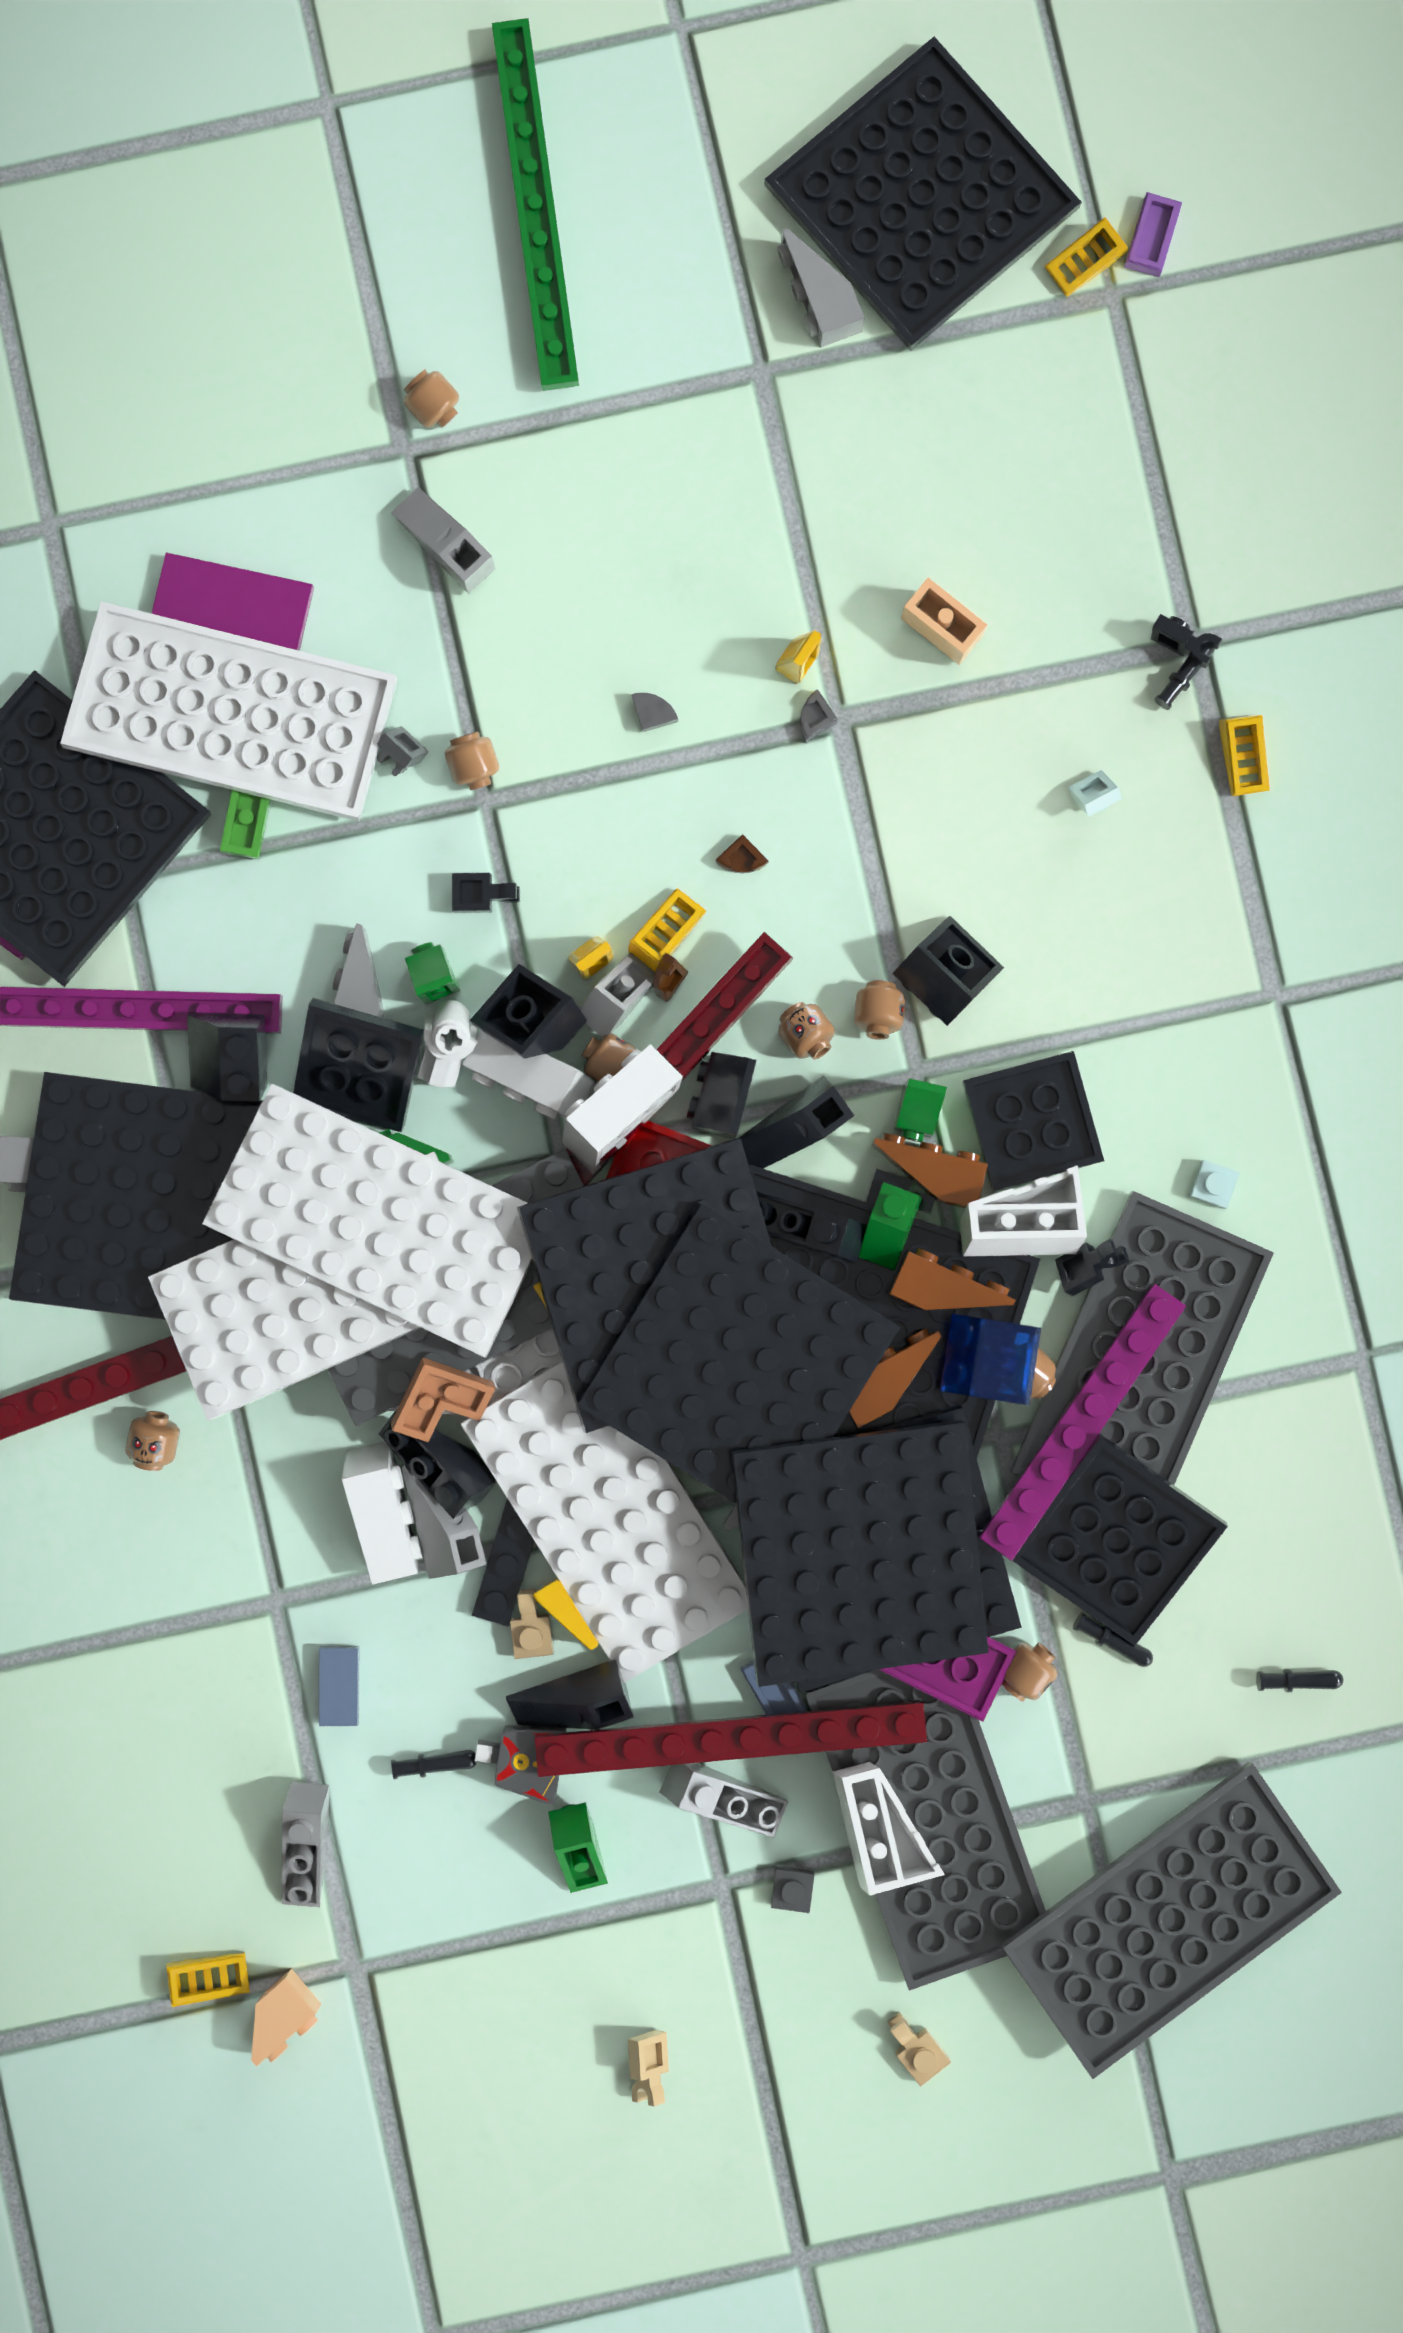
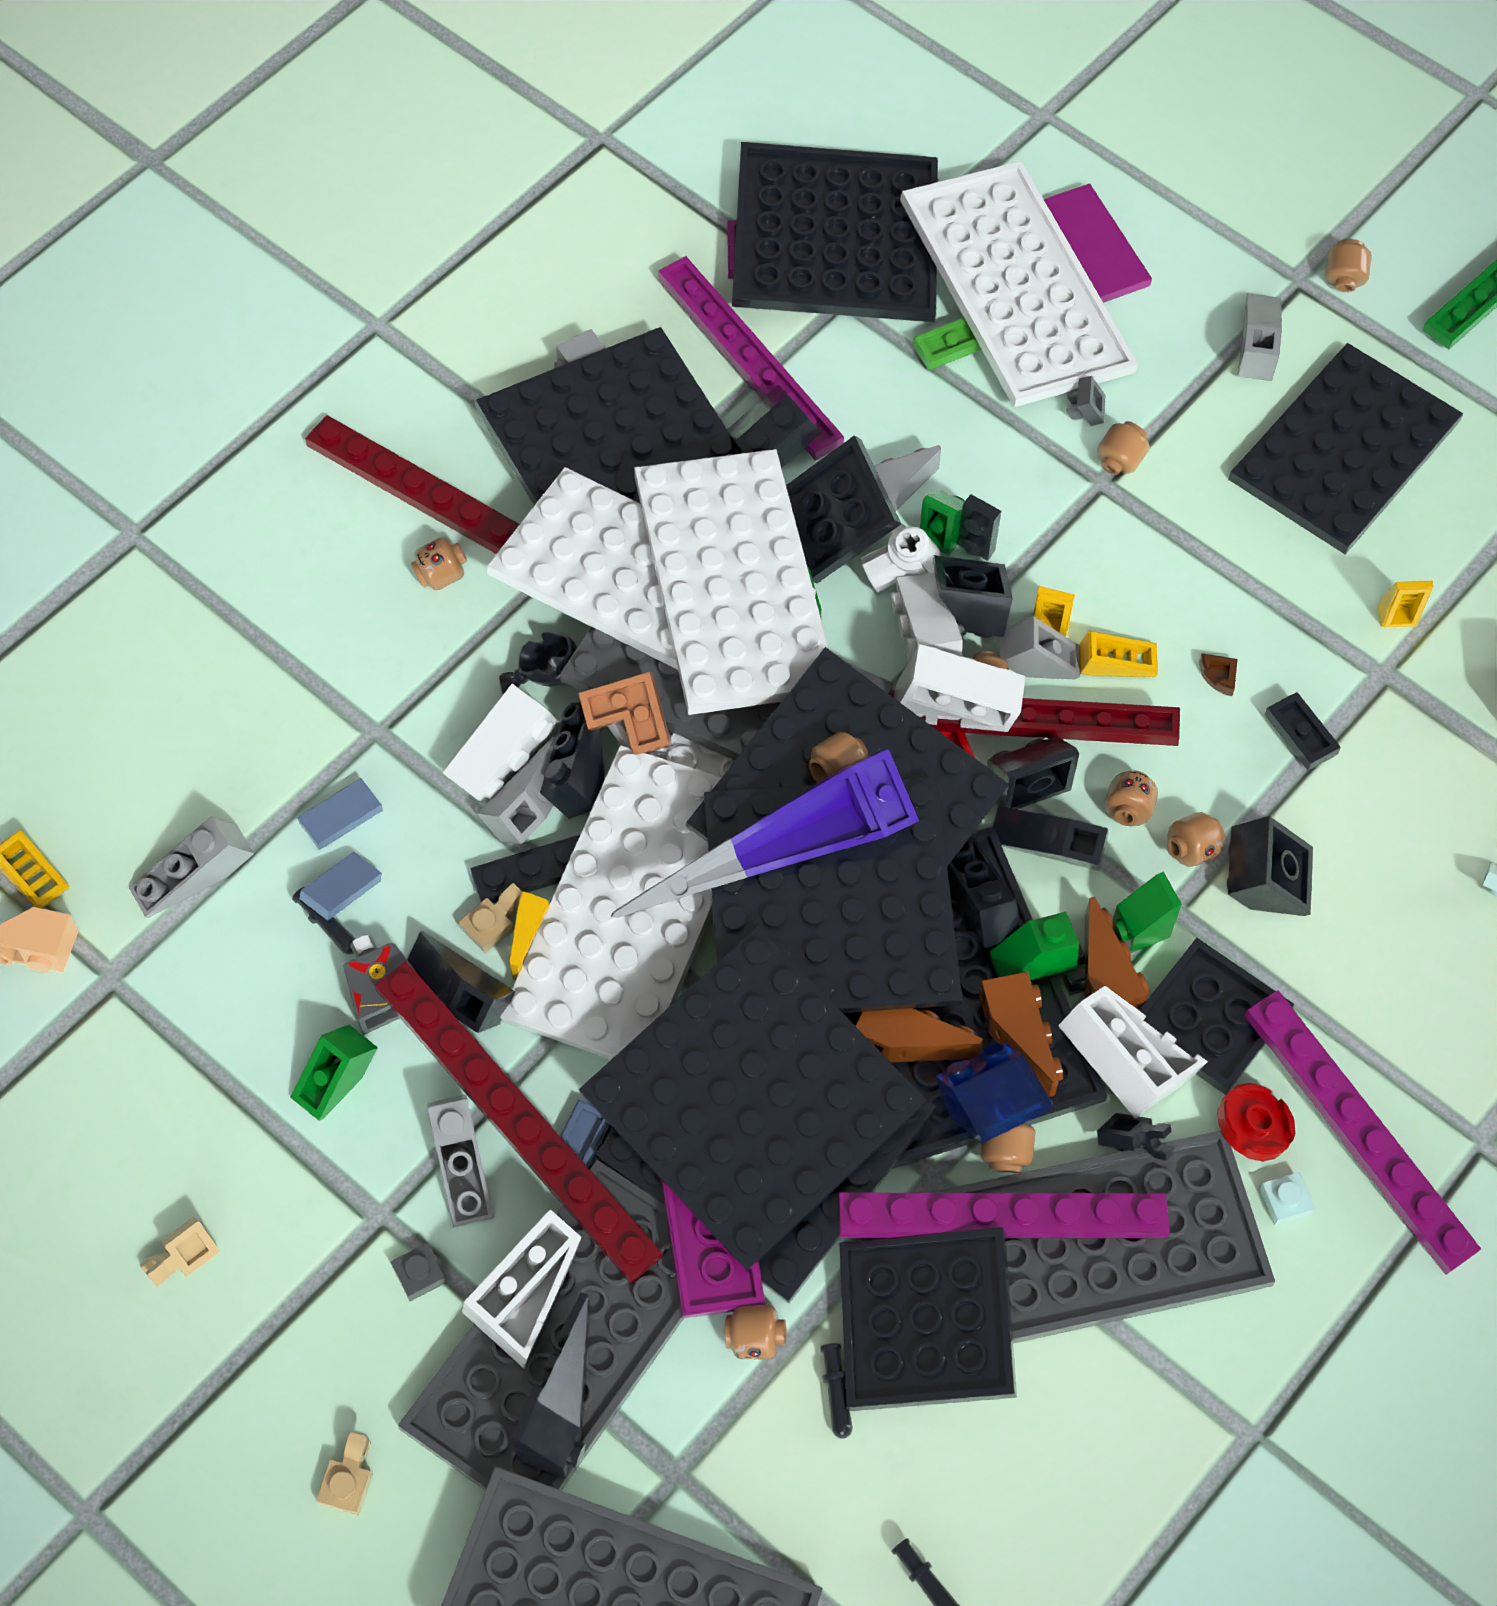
camera: 50 degrees right, 25 degrees down
black plate [452,872,520,913] -> none
flat silver tile [631,692,679,732] -> none
reddish brown tile [653,952,688,1003] -> none
flat silver tile [800,689,838,743] -> none
none -> sand blue tile [300,852,382,920]
none -> black hair [499,632,577,695]
none -> black wedge [512,1292,590,1479]
none -> dark purple plate [611,748,919,918]
none -> medium nougat head [809,732,868,783]
none -> black plate [958,494,1002,561]
none -> red tile [1217,1083,1296,1162]
none -> black plate [1228,342,1464,555]
none -> magenta plate [1244,990,1482,1275]
none -> black plate [1265,692,1341,771]

